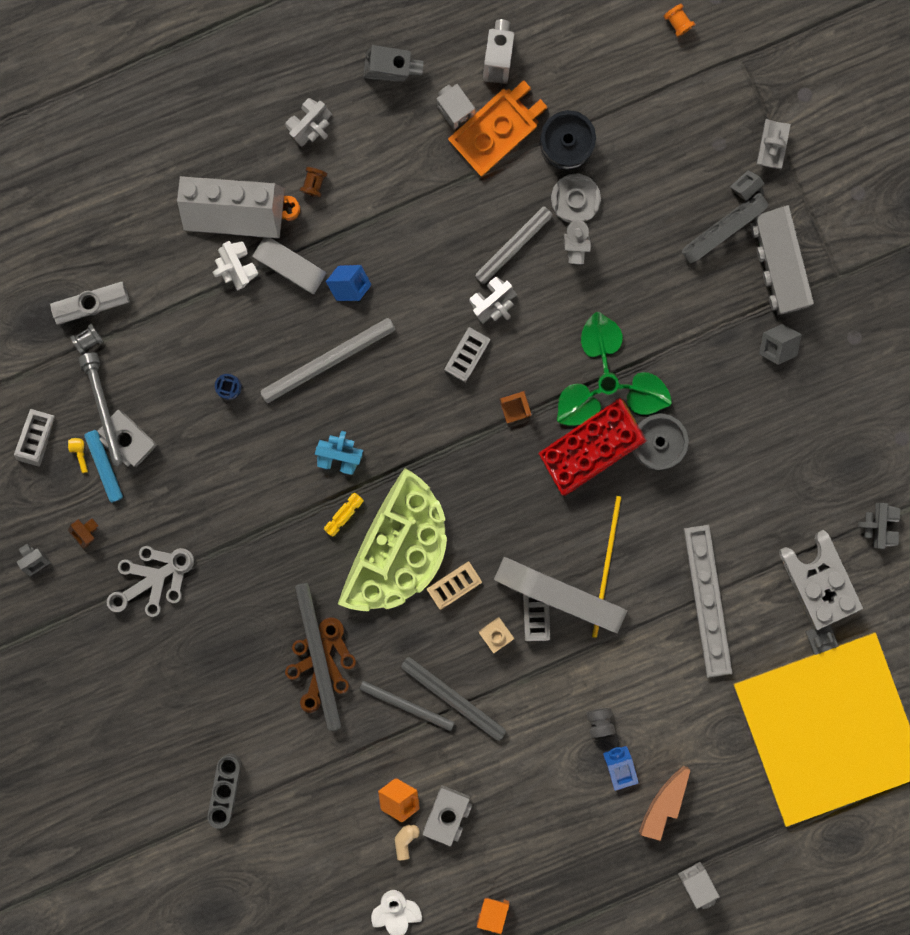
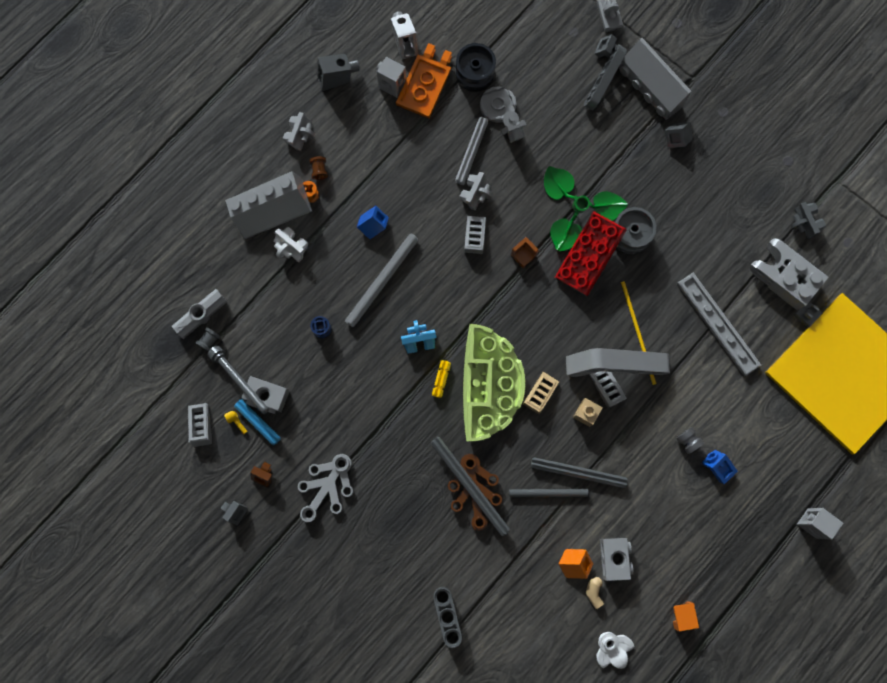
camera: 25 degrees left, 10 degrees down
light grey beam [252,237,327,295] -> none
nougat slope [639,766,690,841] -> none

